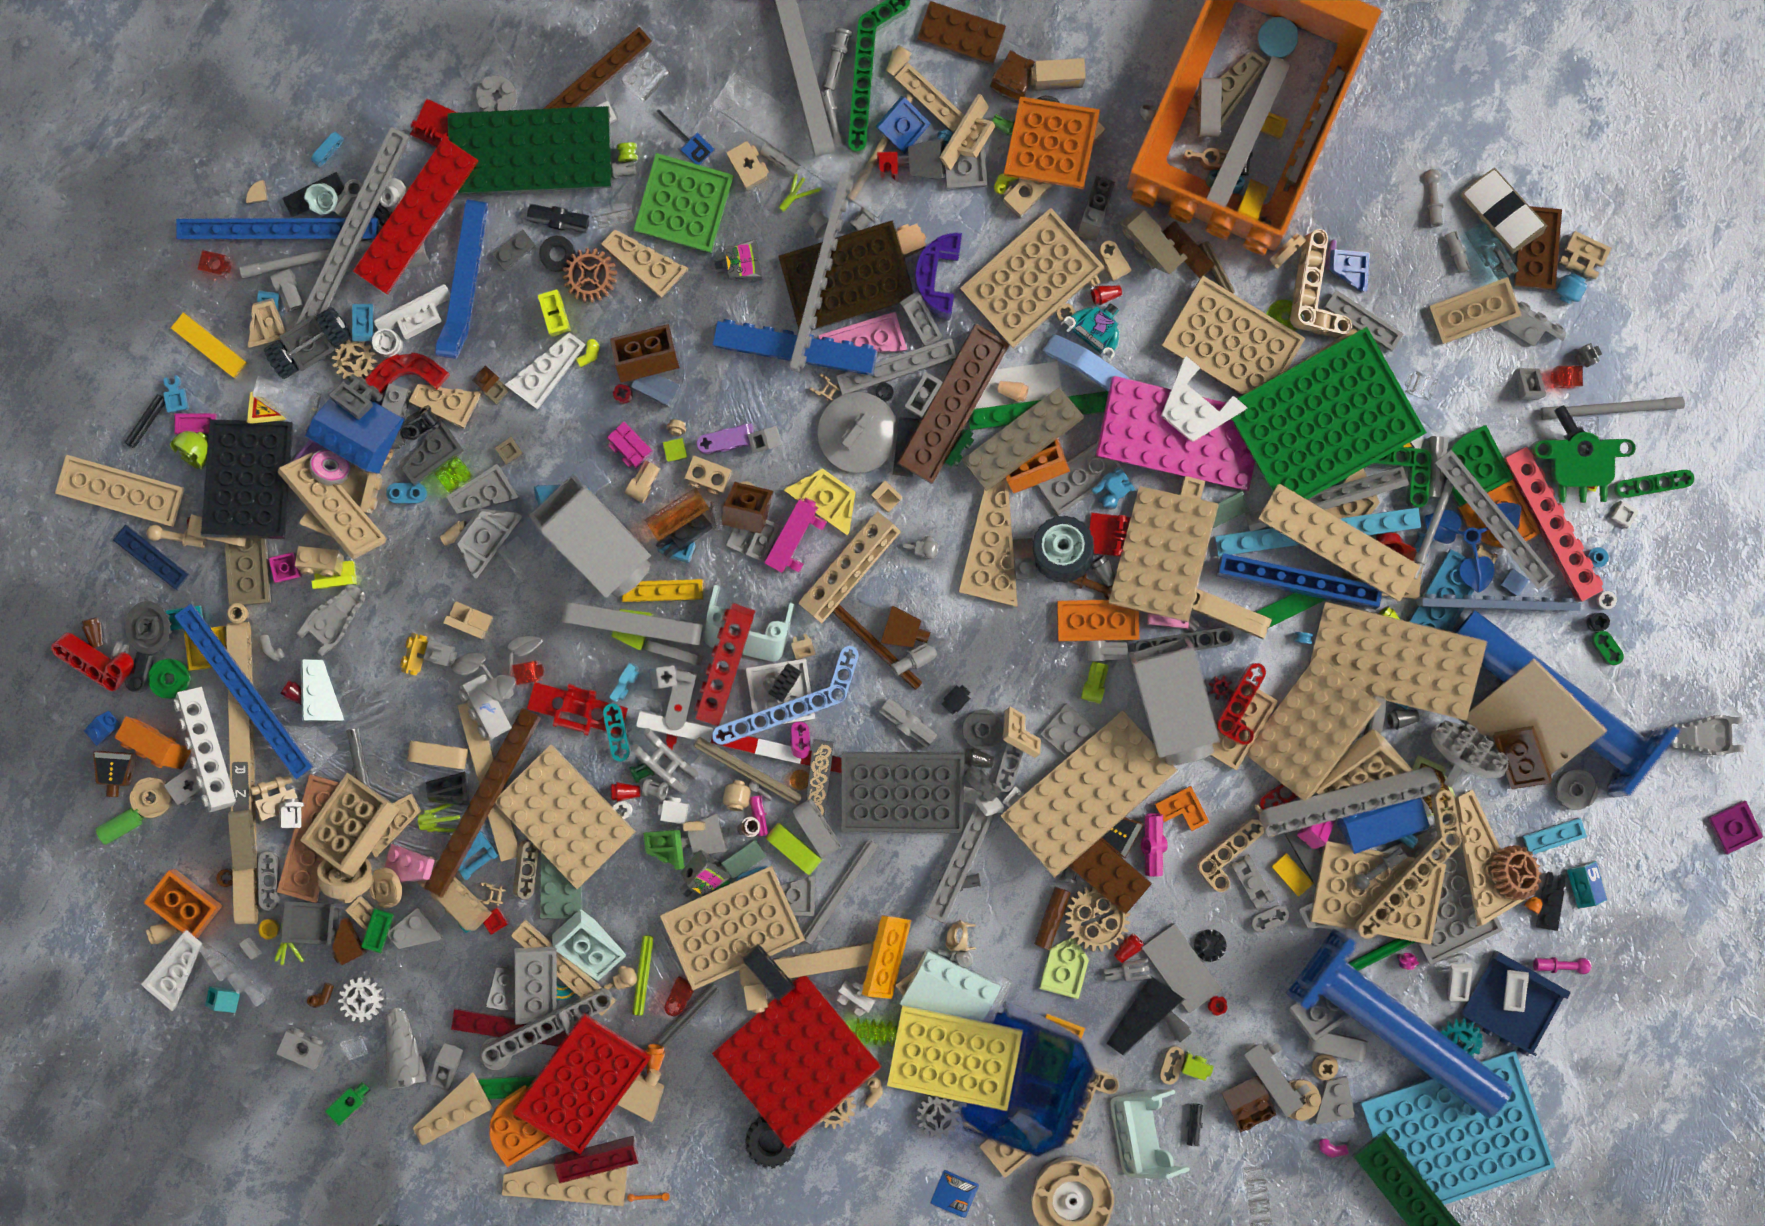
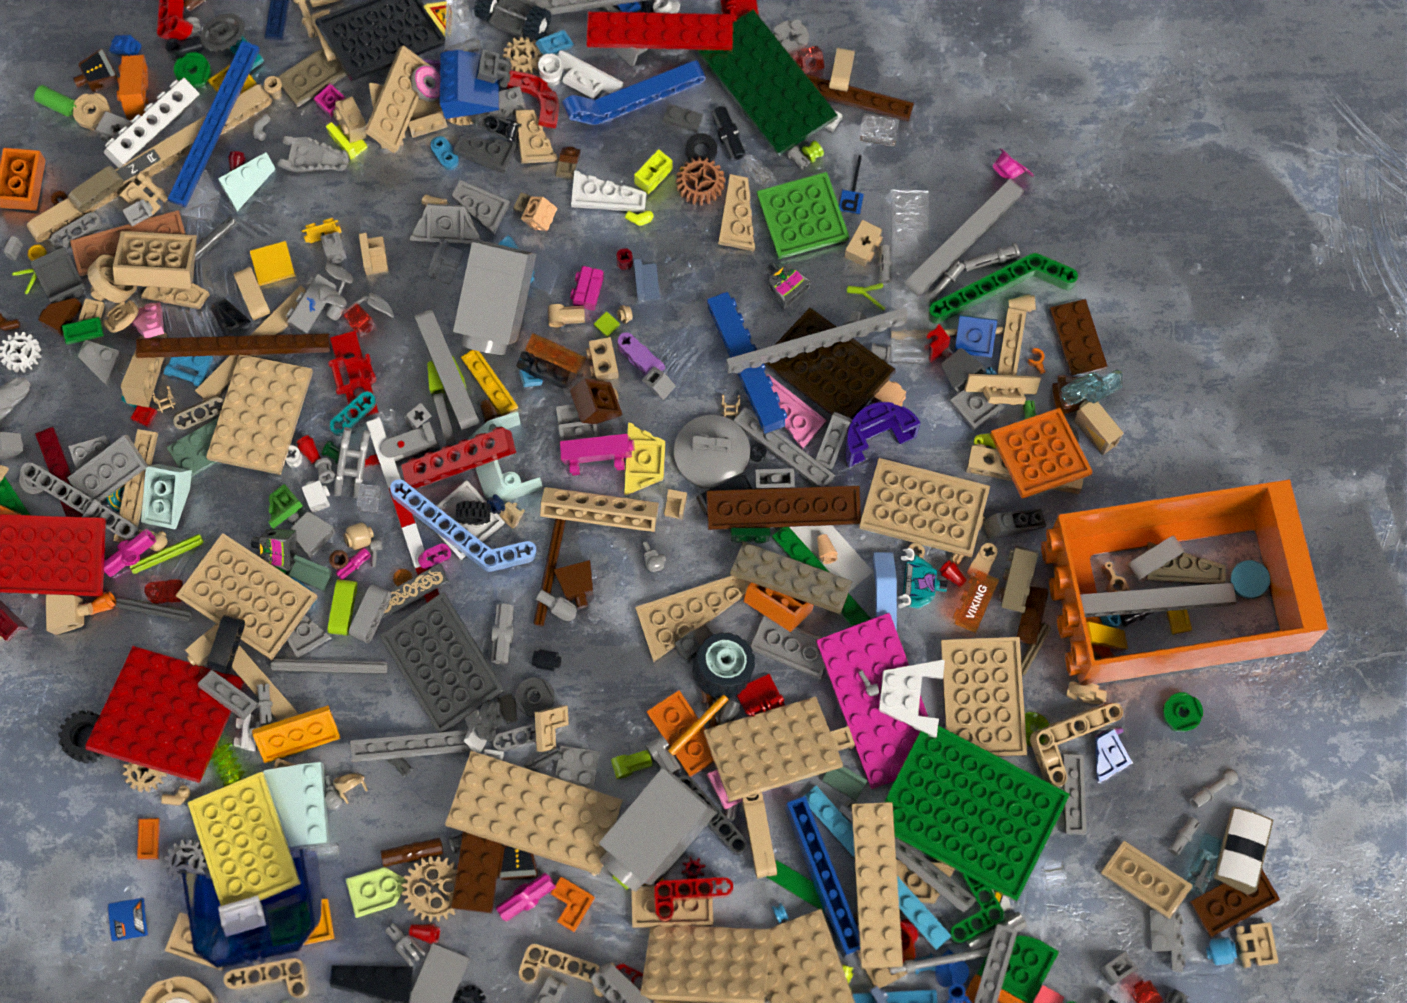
camera: 55 degrees right, 15 degrees down
lime plant [418,803,461,832] -> none
clear neon green wheel [434,456,473,494] -> none
medium azure plate [609,663,640,702] -> none
reddish brown brick [610,324,680,383] -> none
tan tile [683,821,705,831] -> none
dark tan axle [694,737,802,805] -> none
dark azure animal [1092,466,1135,509] -> none
none -> dark pink piece [104,529,157,577]
none -> orange tile [137,818,160,860]
none -> light grey plate [198,670,257,720]
none -> white hinge [218,896,266,936]
none -> yellow tile [250,241,295,286]
none -> light grey pin [257,684,273,726]
none -> reddish brown cone [480,400,502,423]
none -> dark blue plate [487,494,505,514]
none -> light nougat head [521,197,557,231]
none -> dark grey axle [524,748,562,771]
none -> light orange bar [668,695,728,756]
none -> clear red brick [795,46,825,74]
none -> tan beam [829,47,855,92]
none -> light grey hand [858,670,879,696]
none -> clear orange brick [952,570,999,633]
none -> orange piece [1027,348,1046,374]
none -> clear light blue plate [1061,369,1123,405]
none -> green plate [1162,692,1203,732]

